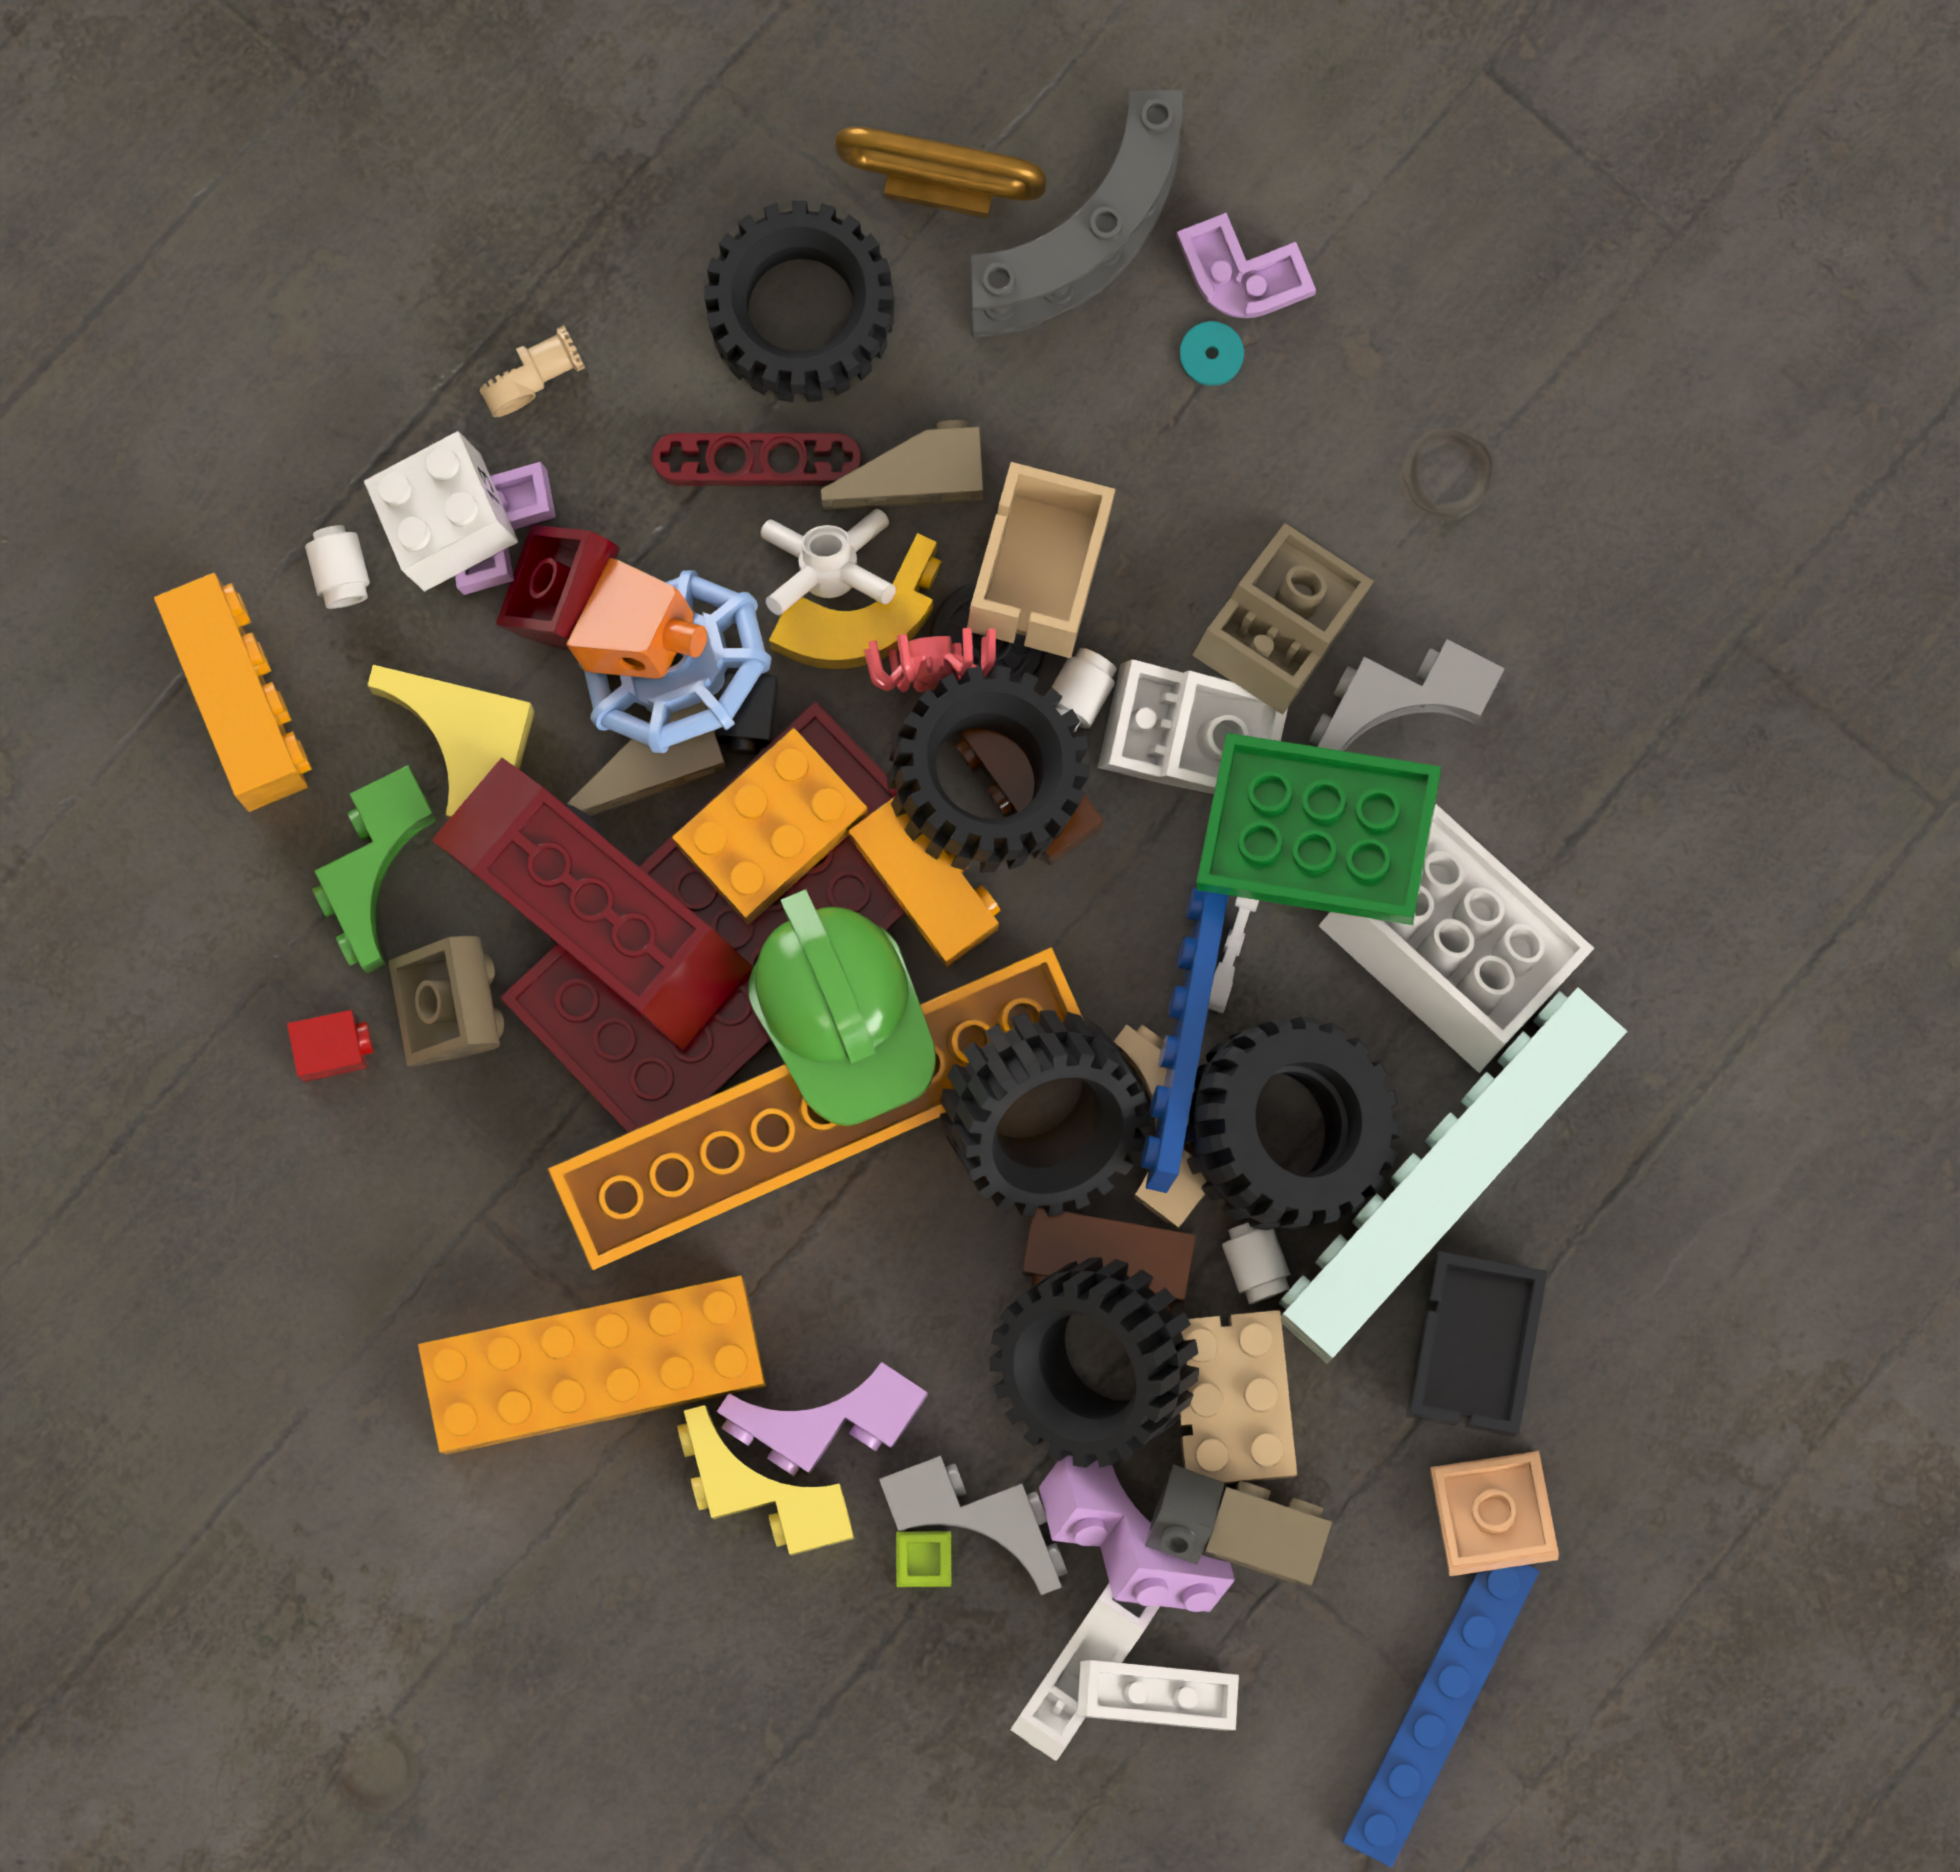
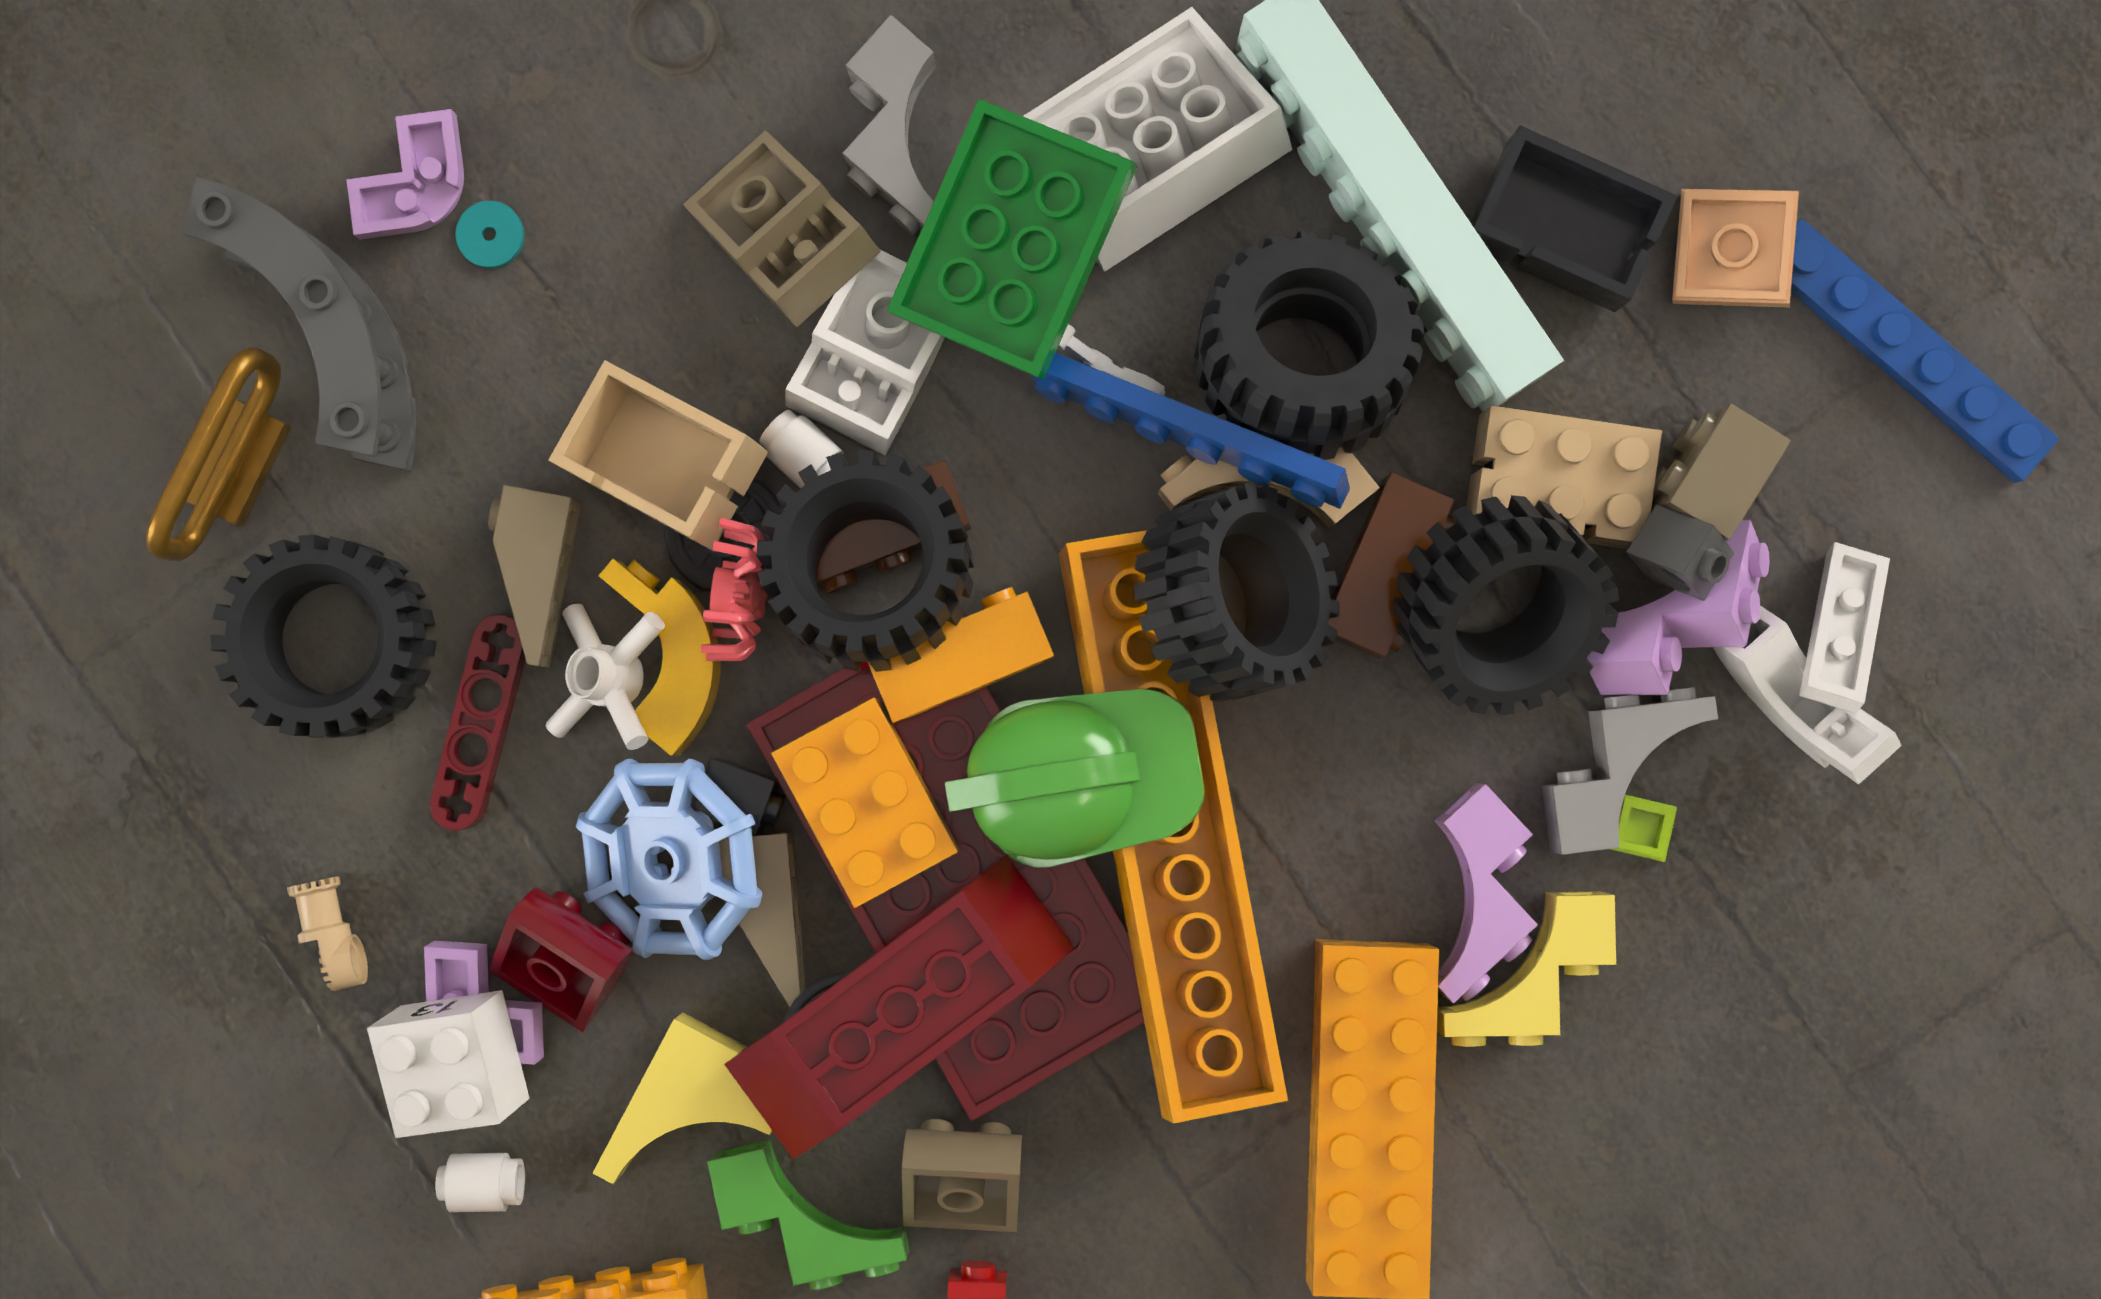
camera: 75 degrees left, 5 degrees up
torso [566,558,707,679] -> none
white brick [1222,1222,1291,1305] -> none

